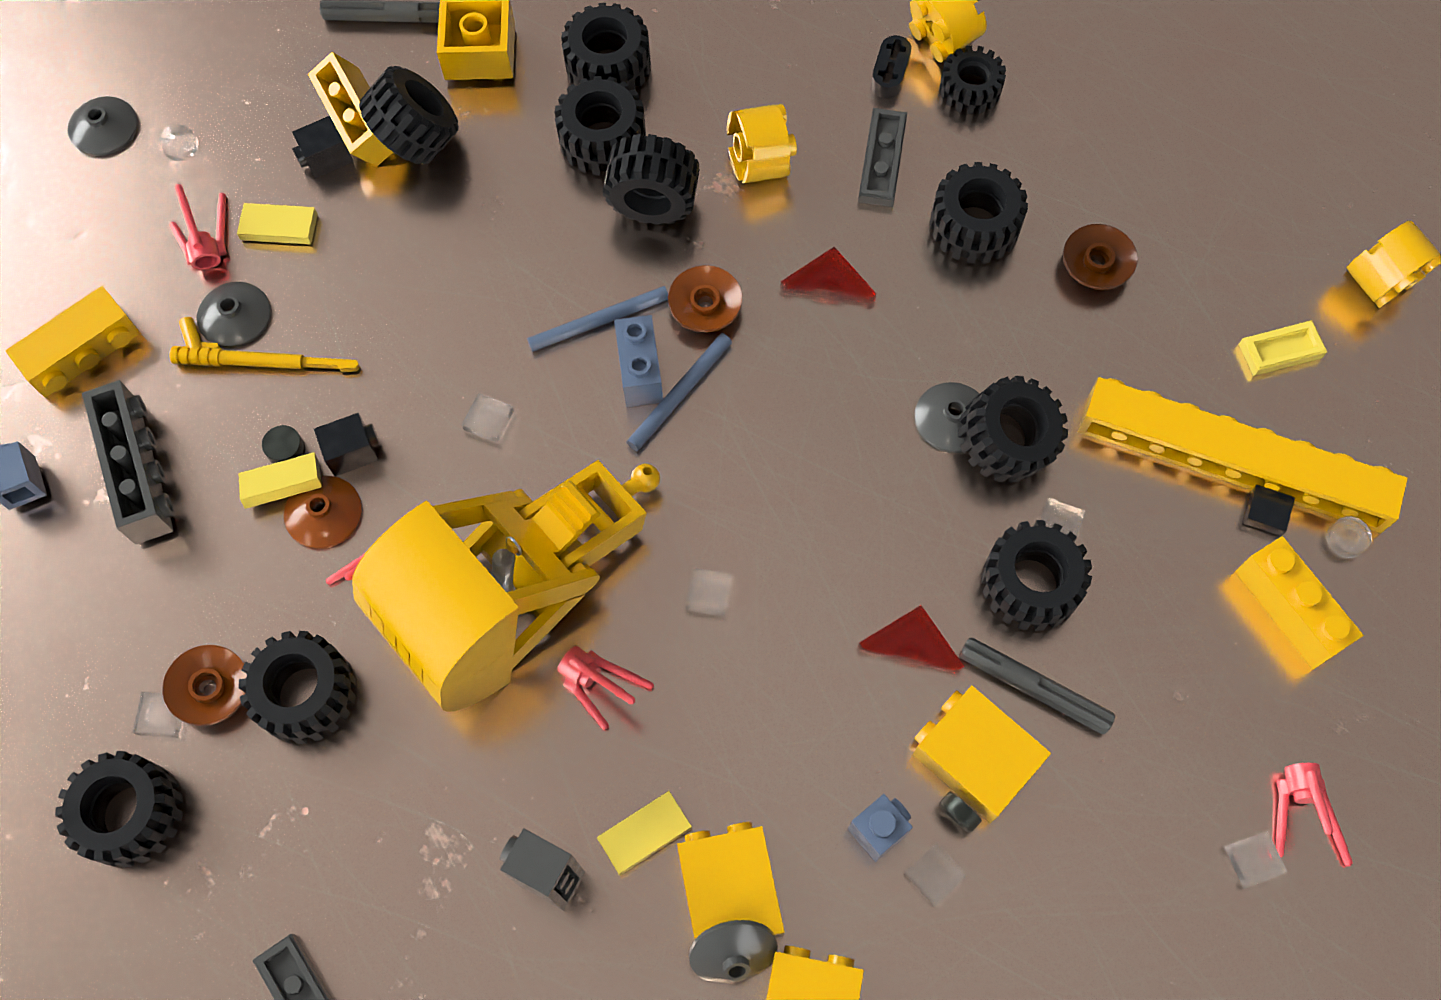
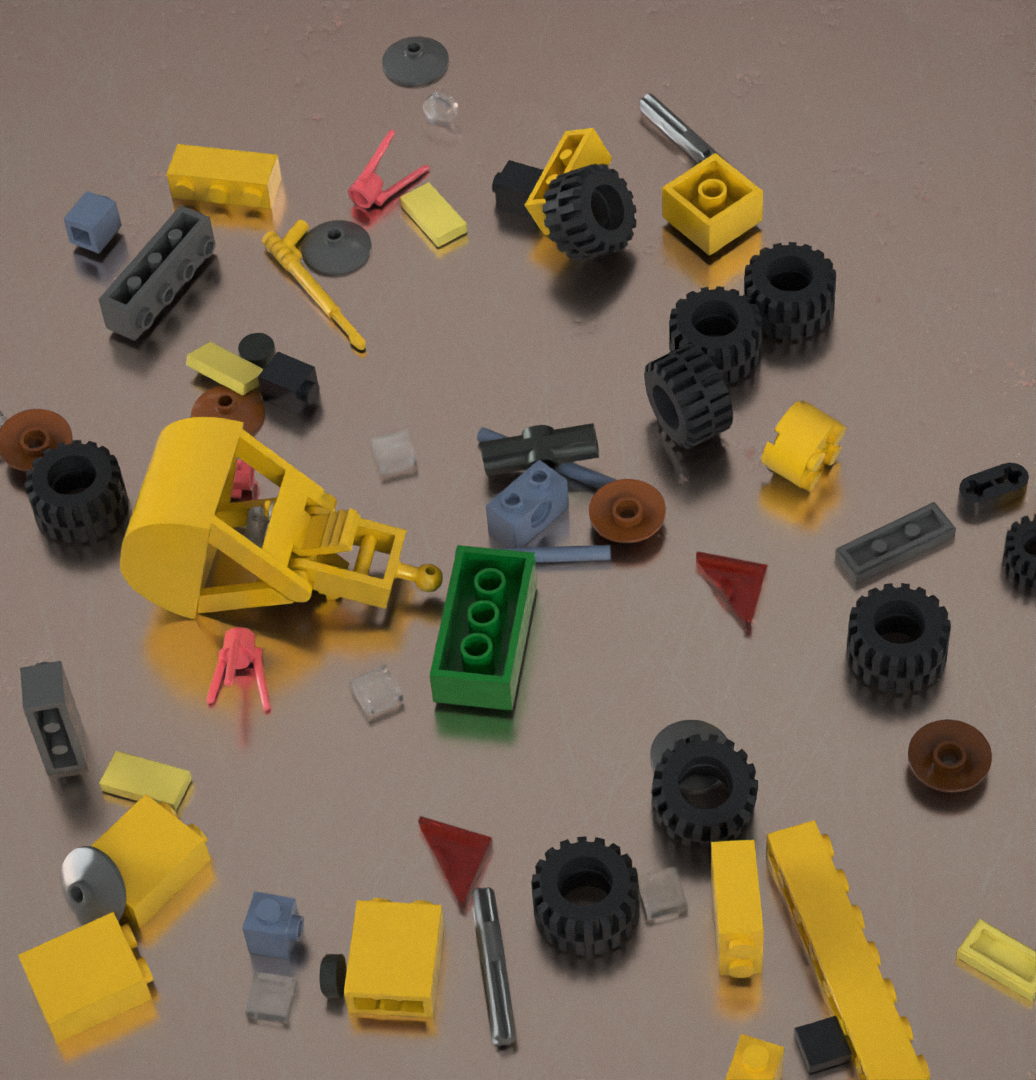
camera: 55 degrees right, 15 degrees down
none -> green brick [429,545,537,710]
none -> pearl dark grey piece [481,423,599,476]
none -> yellow brick [711,840,764,978]

